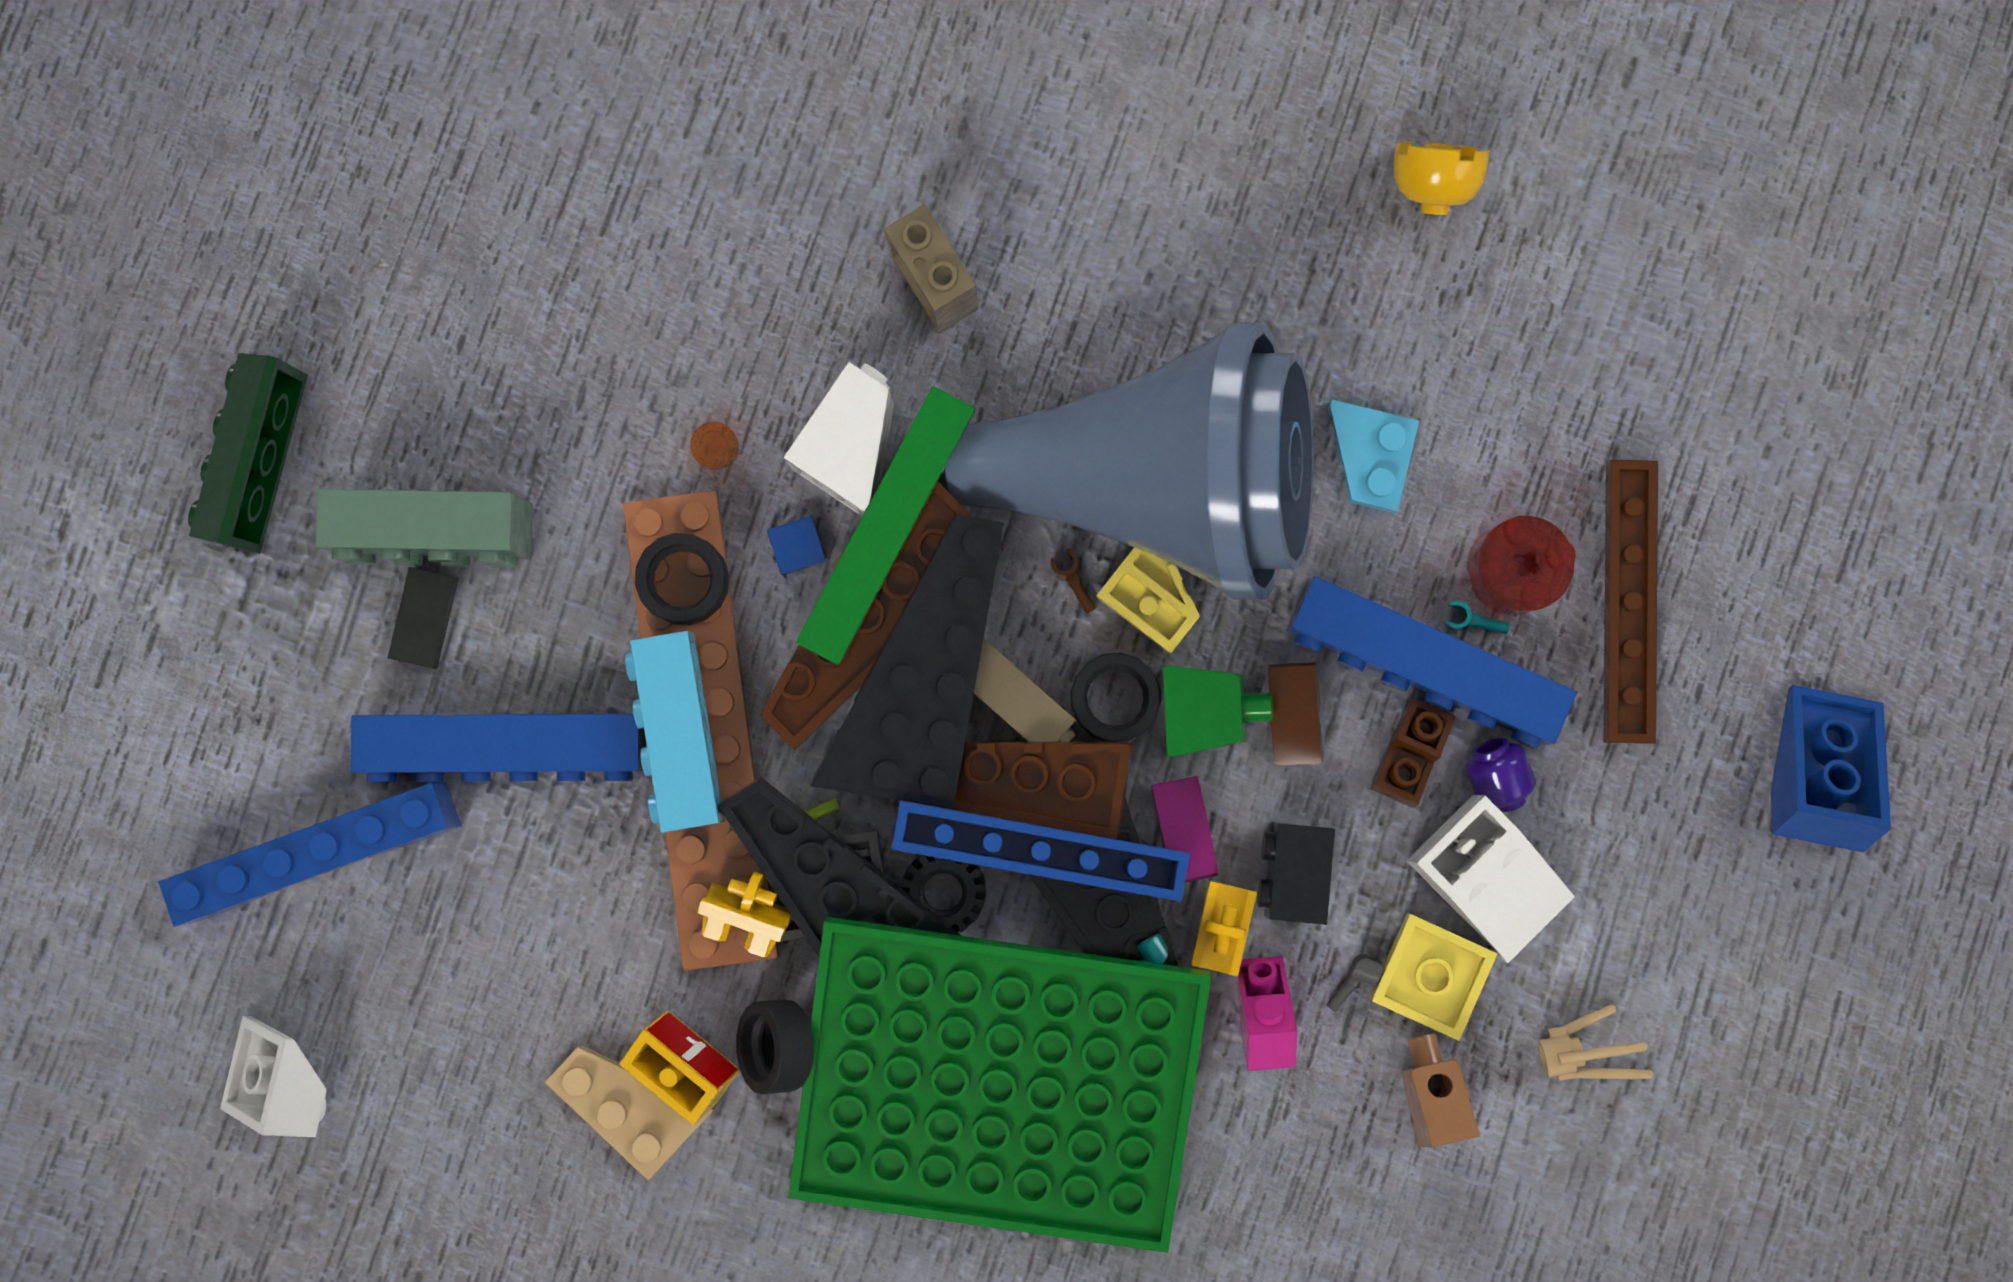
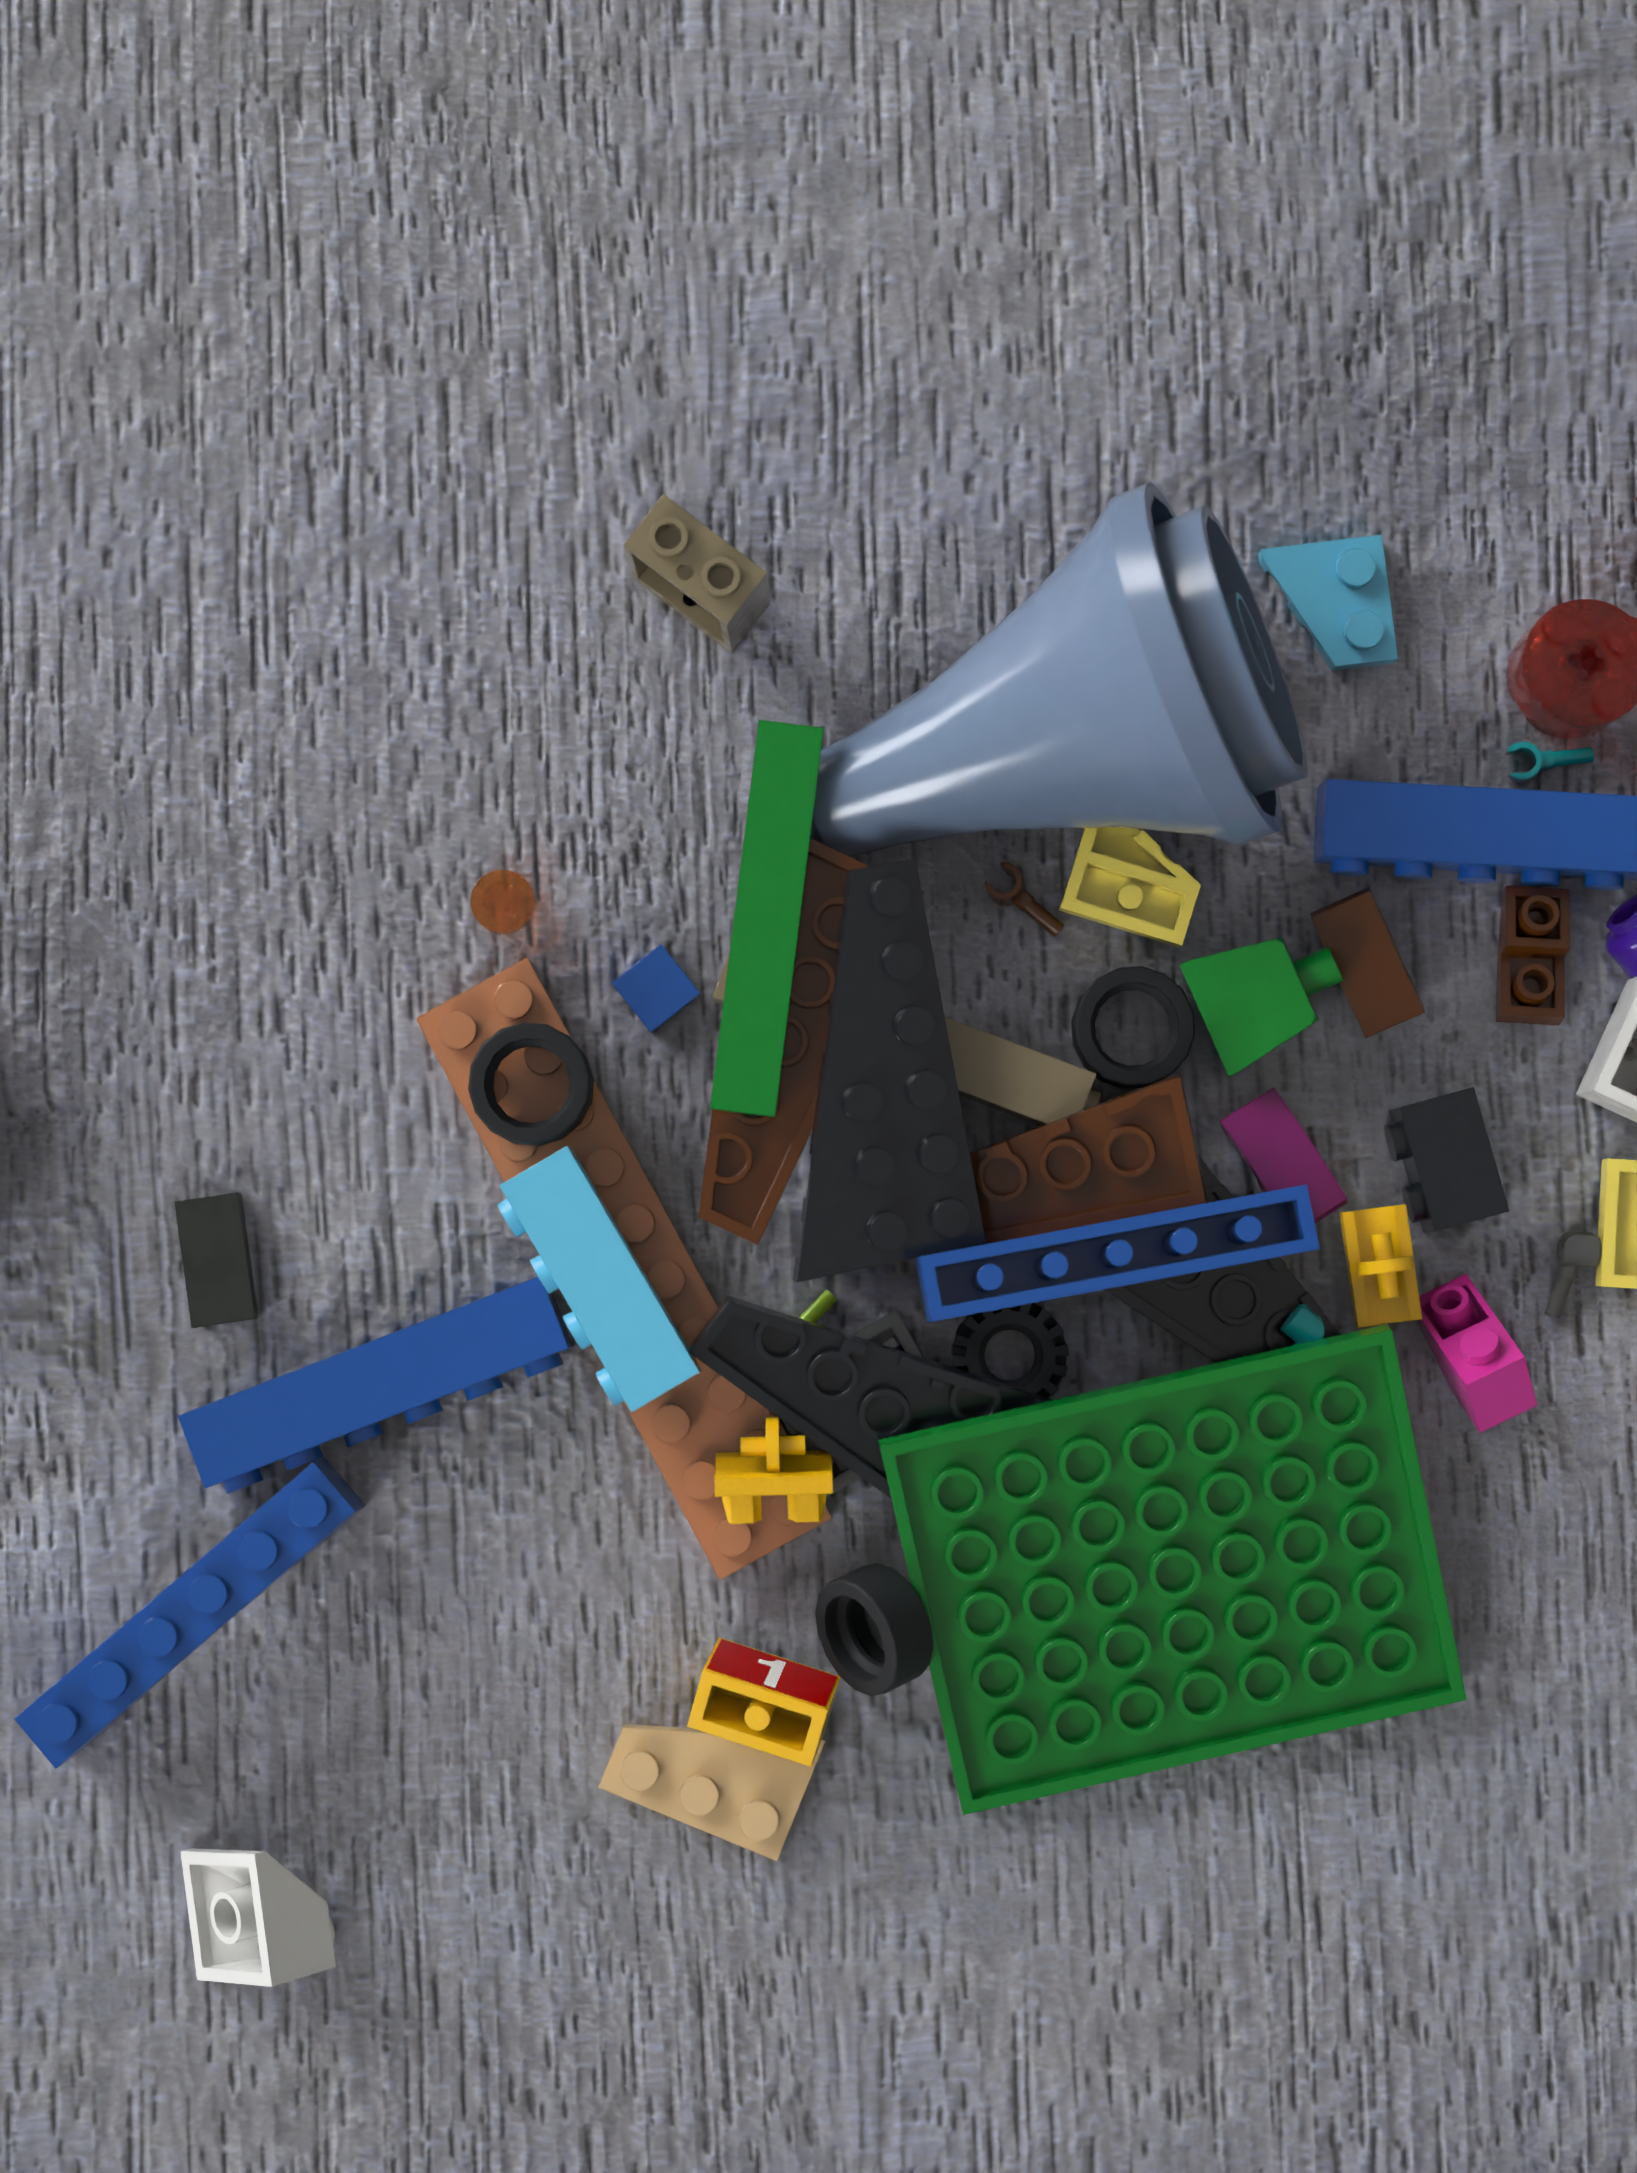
camera: 20 degrees left, 0 degrees up
sand green brick [315,489,533,568] -> none
white slope [783,362,894,517] -> none
yellow cylinder [1394,142,1490,215] -> none

